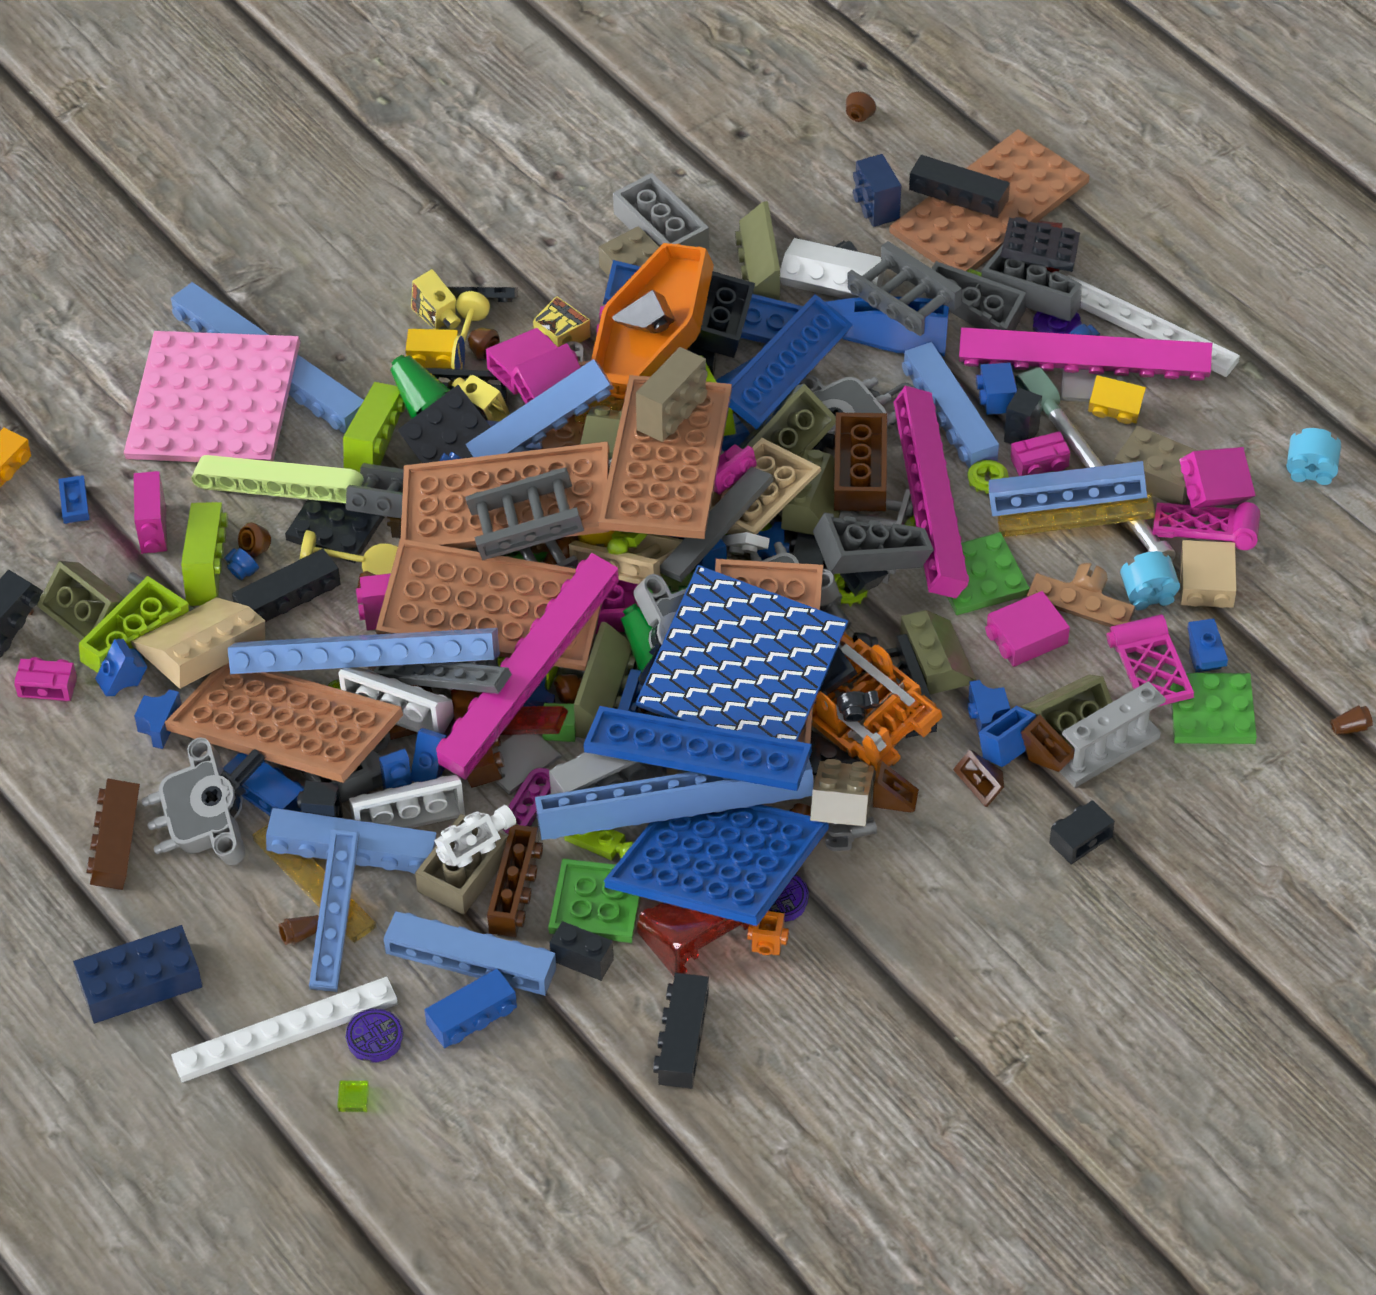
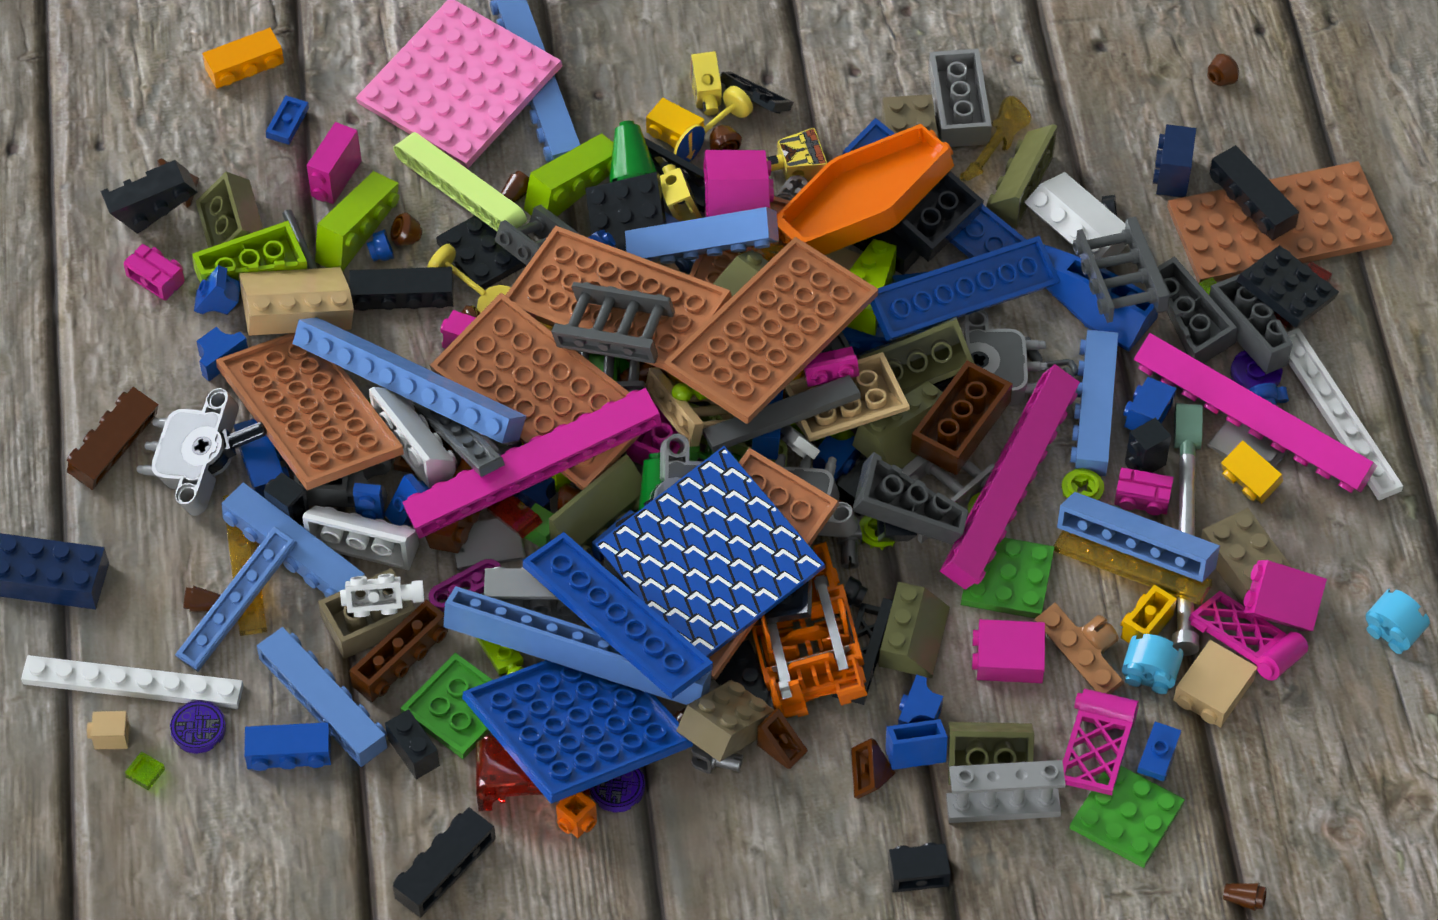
camera: 30 degrees right, 5 degrees up
slope [612,290,676,334] -> none
dark tan brick [636,347,707,442] -> none
black piece [836,691,880,722] -> none
reddish brown slope [1021,714,1074,772] -> none
none -> tan brick [87,711,130,749]
none -> reddish brown cone [501,171,529,203]
none -> clear yellow piece [960,96,1032,181]
none -> yellow brick [1120,584,1177,643]

